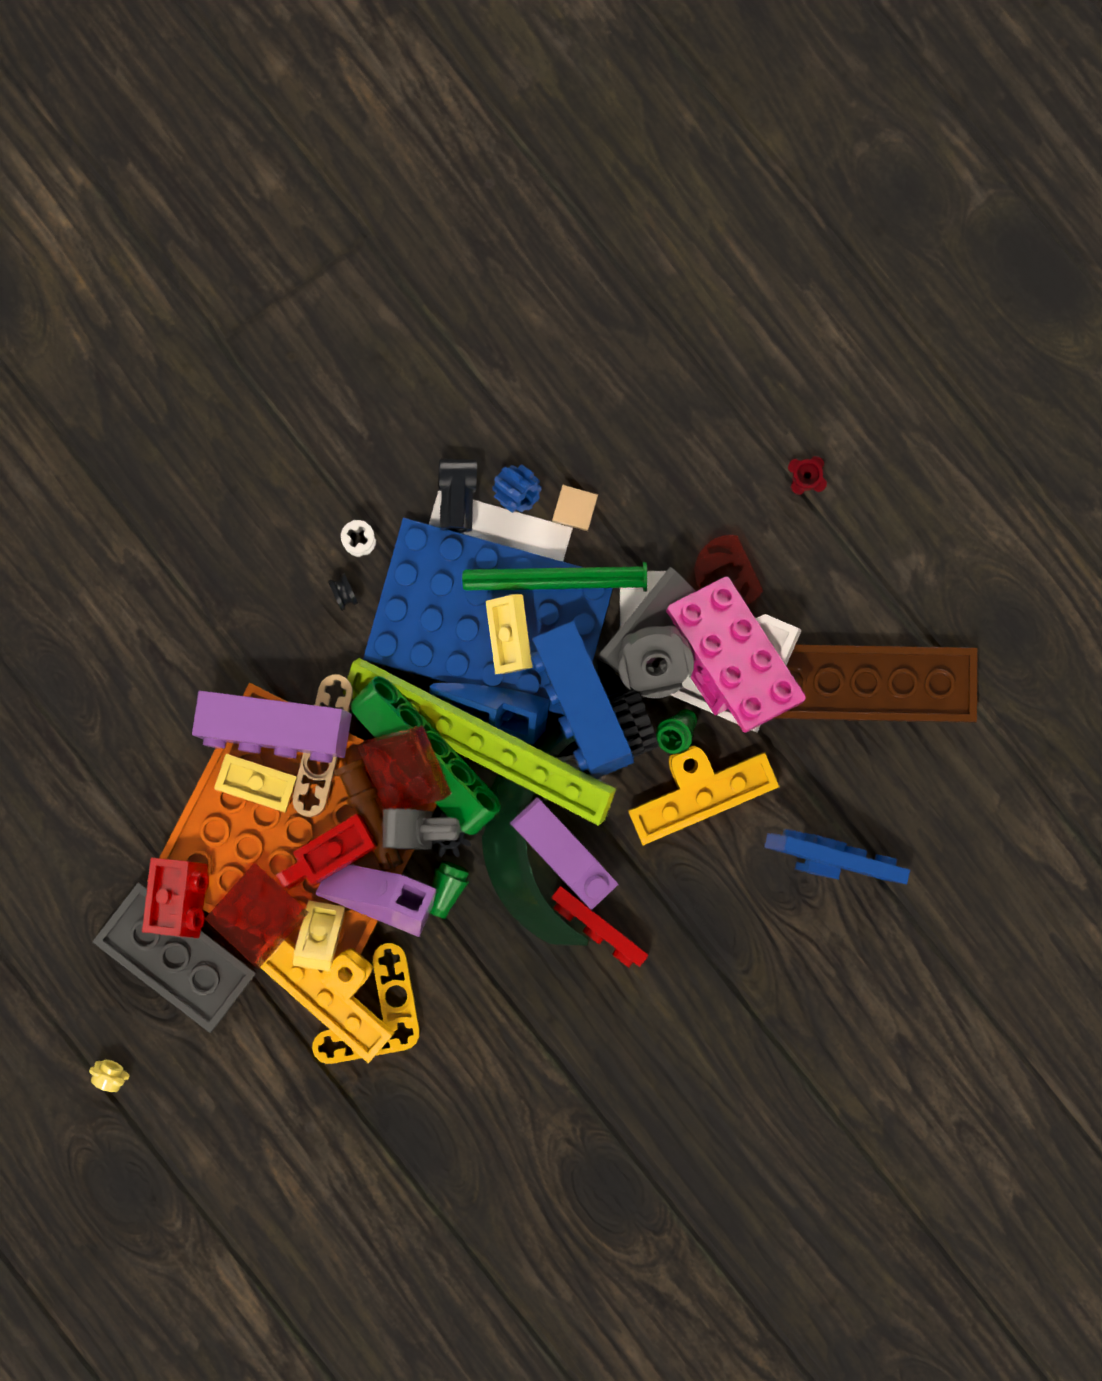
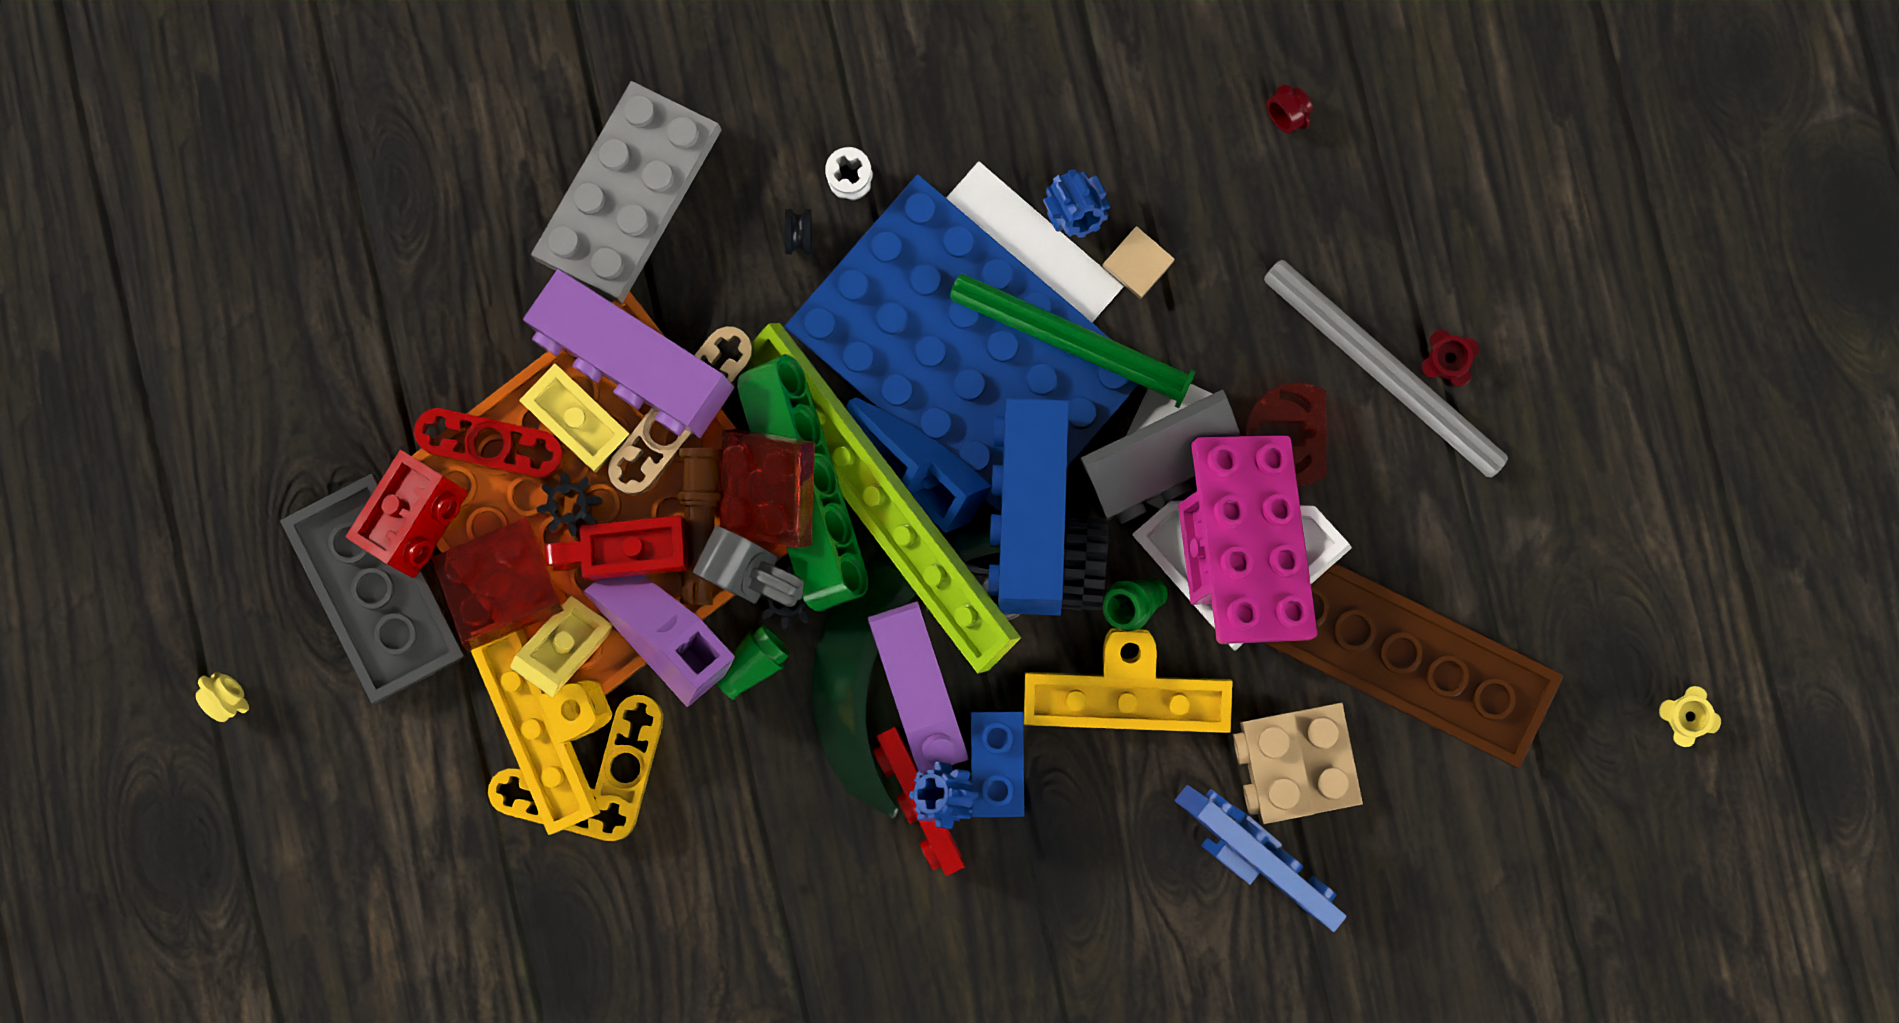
camera: 30 degrees right, 0 degrees up
black piece [438,458,477,533] -> none
light yellow plate [486,594,533,674] -> none
dark grey plate [618,626,694,698] -> none
none -> red beam [414,408,565,479]
none -> light grey plate [531,81,722,304]
none -> black gear [536,472,603,538]
none -> blue gear [909,762,978,829]
none -> blue brick [971,712,1024,817]
none -> tan plate [1233,703,1363,824]
none -> light grey axle [1264,260,1508,478]
none -> dark red plate [1266,85,1313,134]
none -> light yellow plate [1659,686,1721,747]

